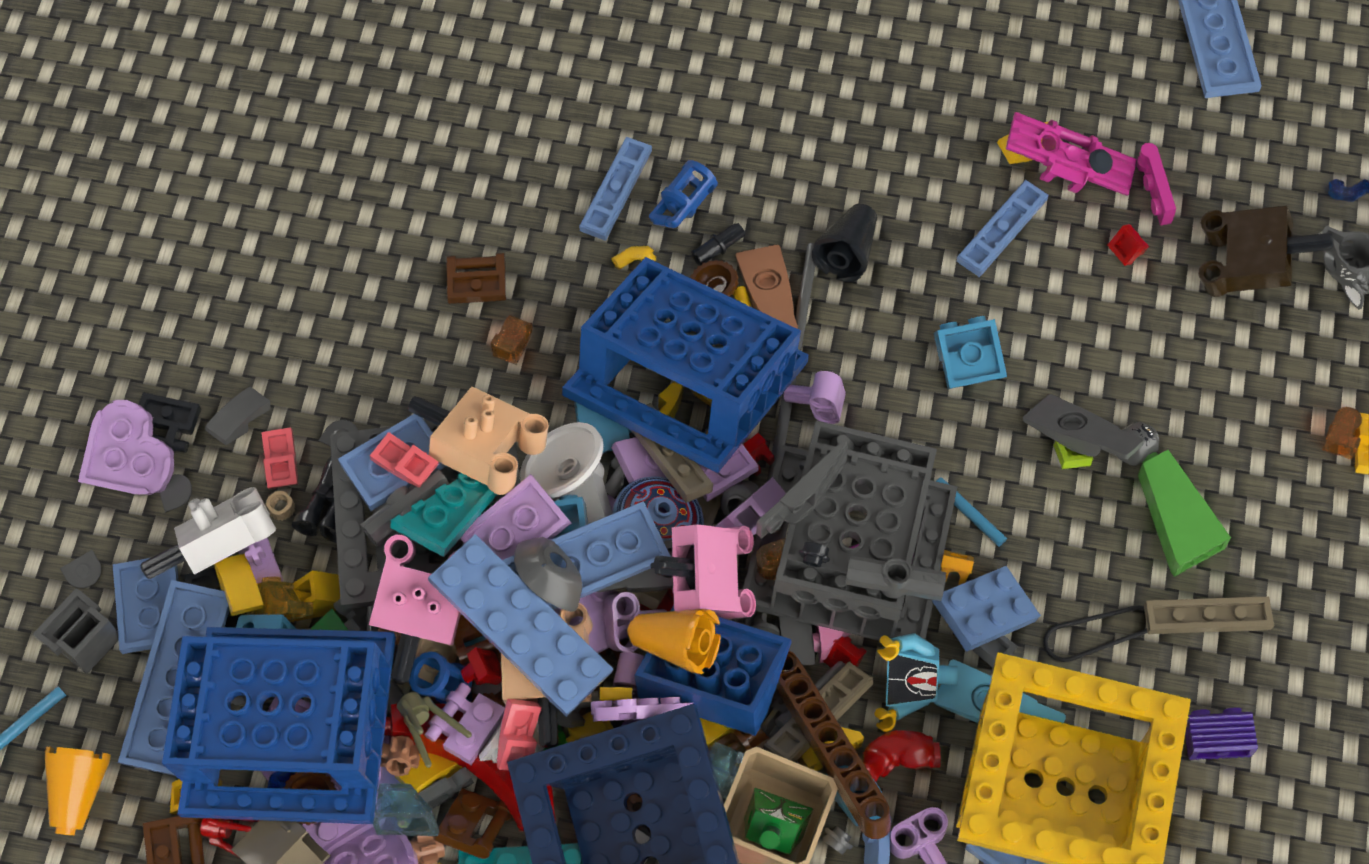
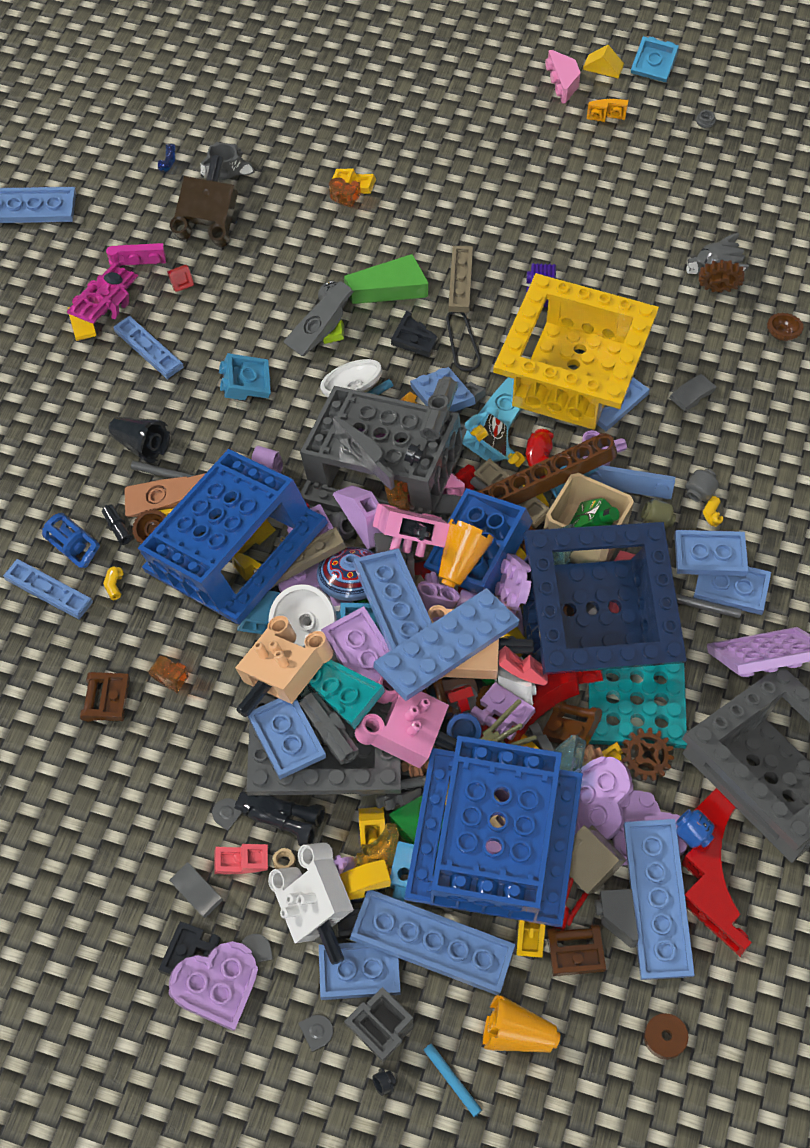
camera: 85 degrees left, 5 degrees down
coral slope [370,432,439,488] -> none
dark grey piece [514,537,582,612] -> none
none -> white dish [320,359,382,397]
none -> black plate [372,1068,396,1096]
none -> black wing [391,311,438,357]

